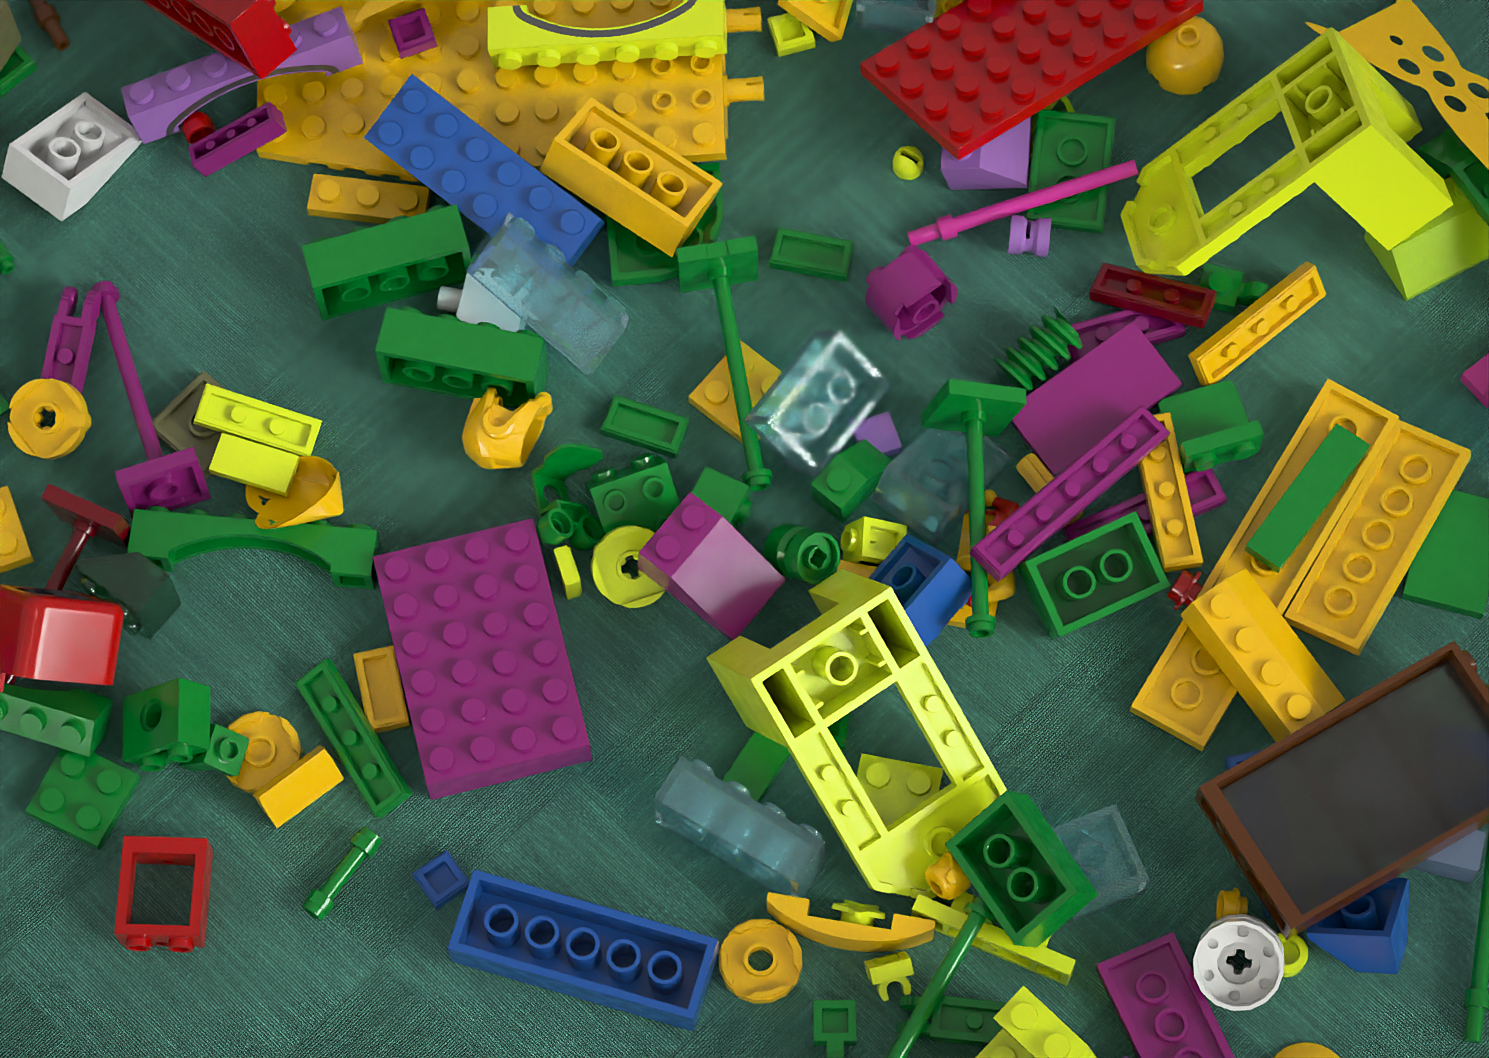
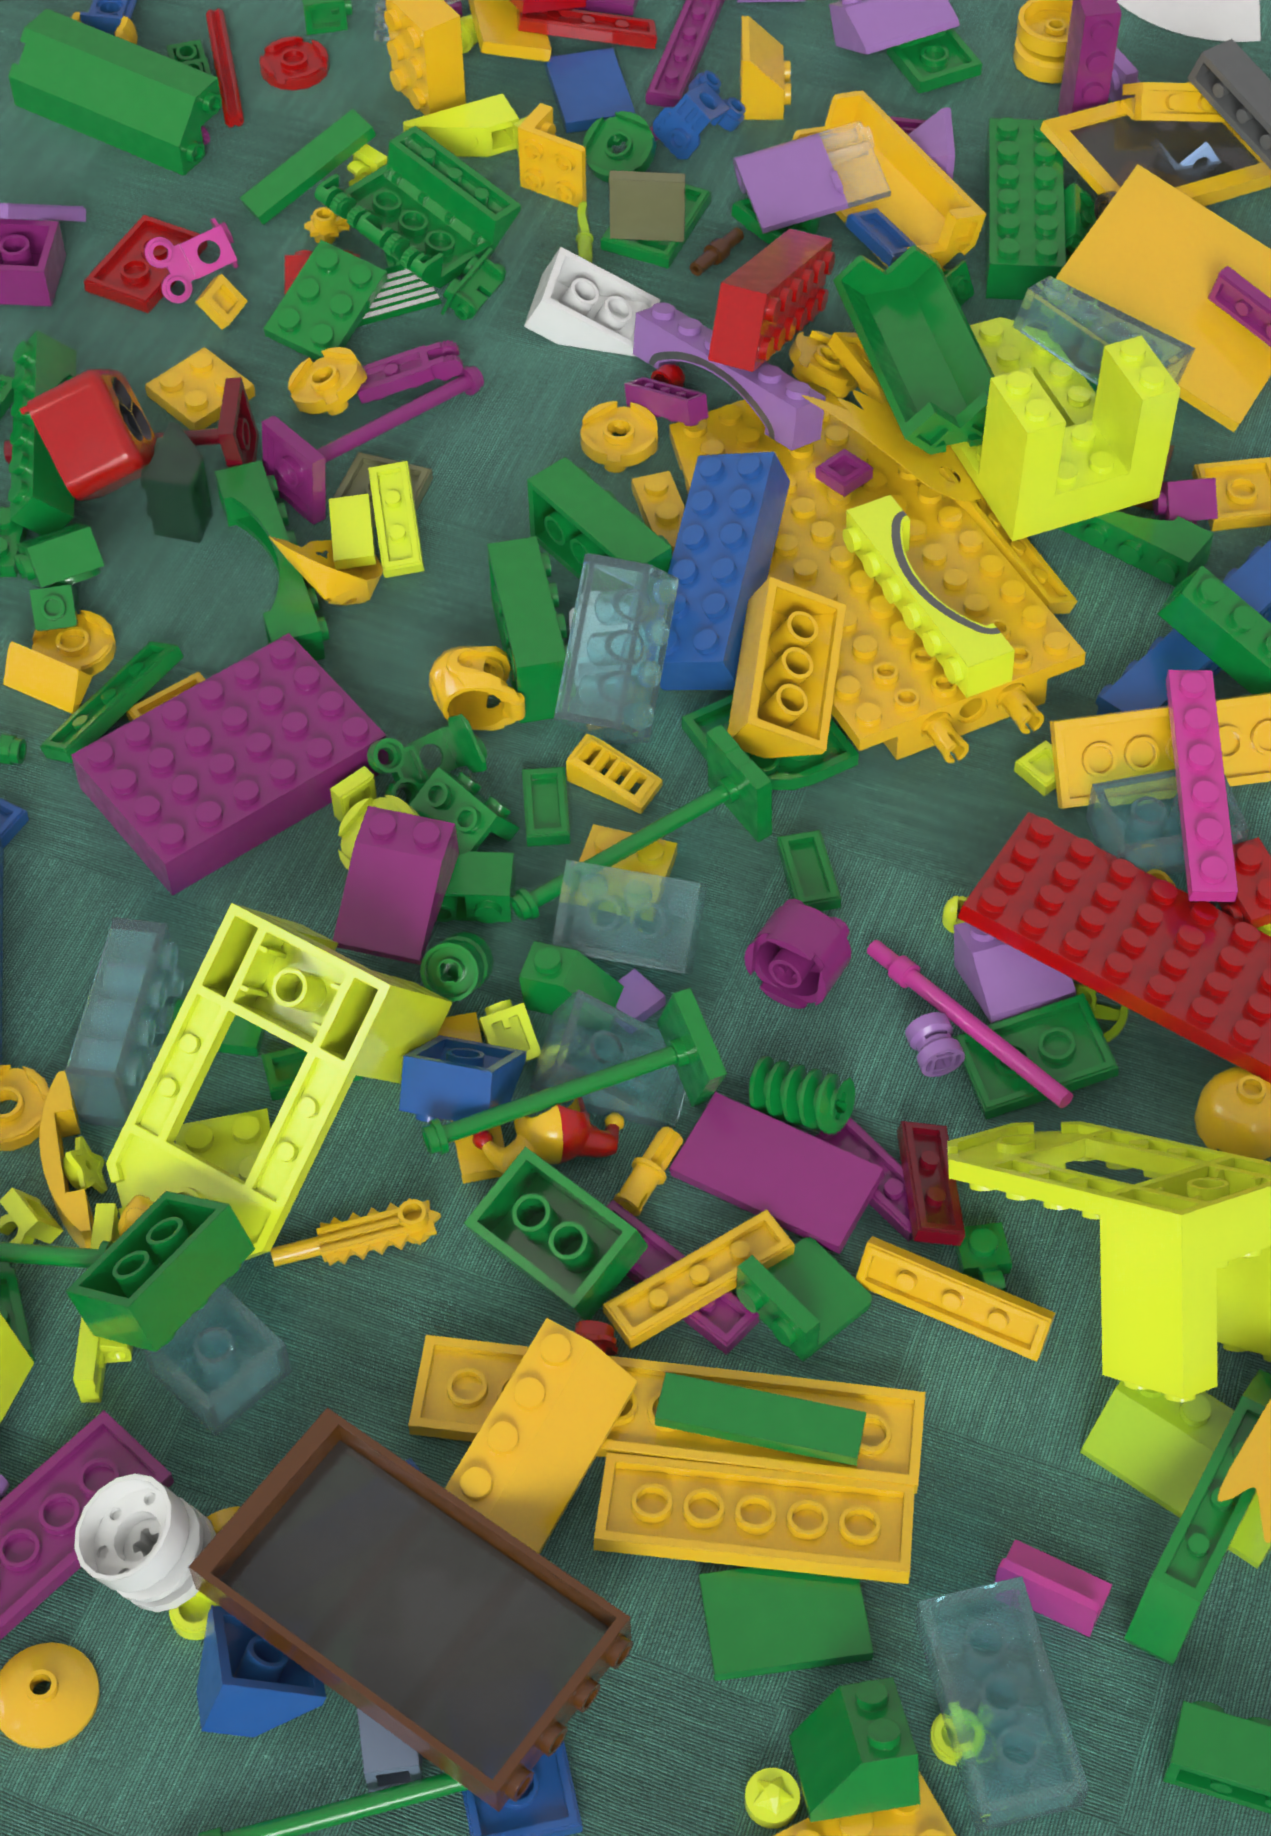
camera: 65 degrees right, 15 degrees down
magenta tile [969,405,1170,582] -> none
none -> yellow piece [271,1198,441,1267]
none -> yellow slope [566,733,663,814]
none -> yellow plate [580,401,658,473]

